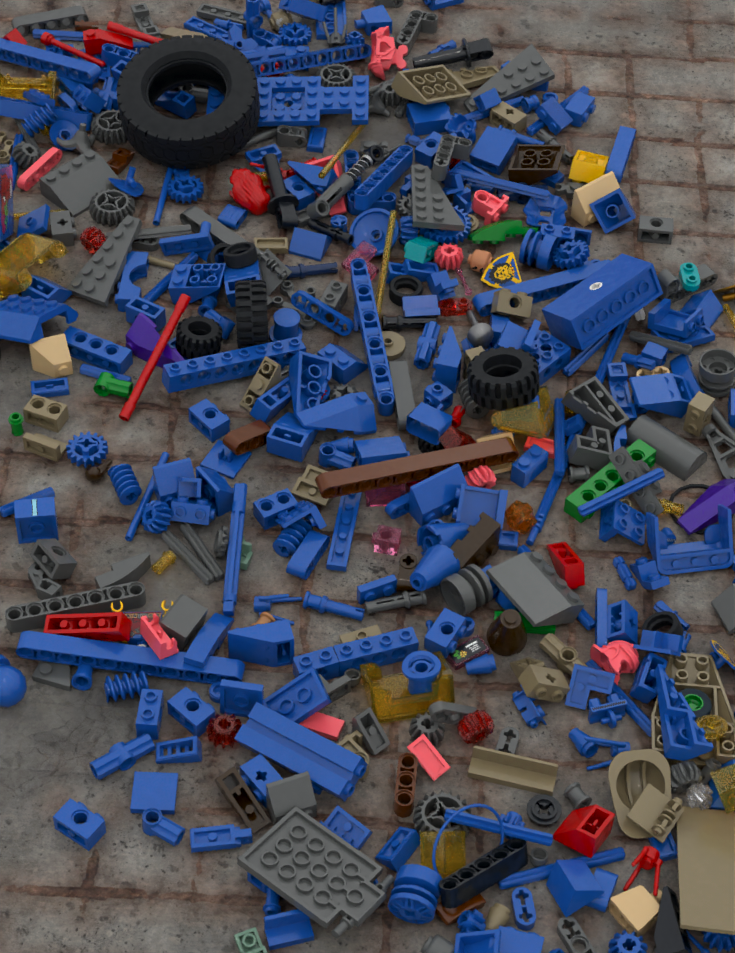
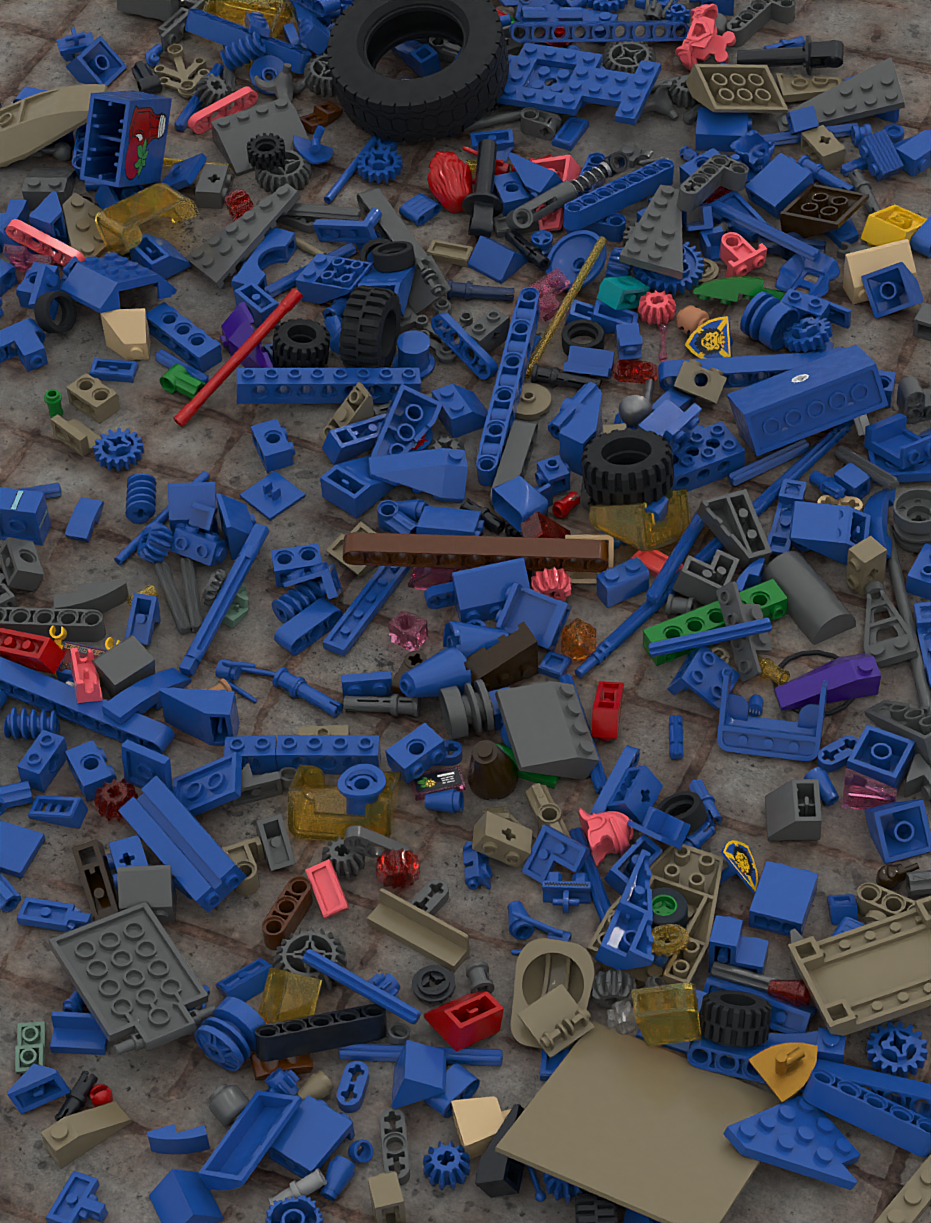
camera: 25 degrees right, 0 degrees up
dark brown piece [85,459,112,482] -> none
reddish brown beam [223,420,271,455] -> none
coral tile [300,712,345,741] -> none
clear yellow piece [318,125,366,179] -> none
blue bracket [319,805,373,850] -> none
blue piece [432,804,504,879] -> none
blue tile [565,413,583,437] -> none
red plant [623,846,663,896] -> none
blue slope [629,557,670,590] -> none
none -> blue slope [65,497,104,542]
none -> blue slope [125,592,161,645]
none -> black tyre [247,133,286,170]
none -> black pin [460,498,505,535]

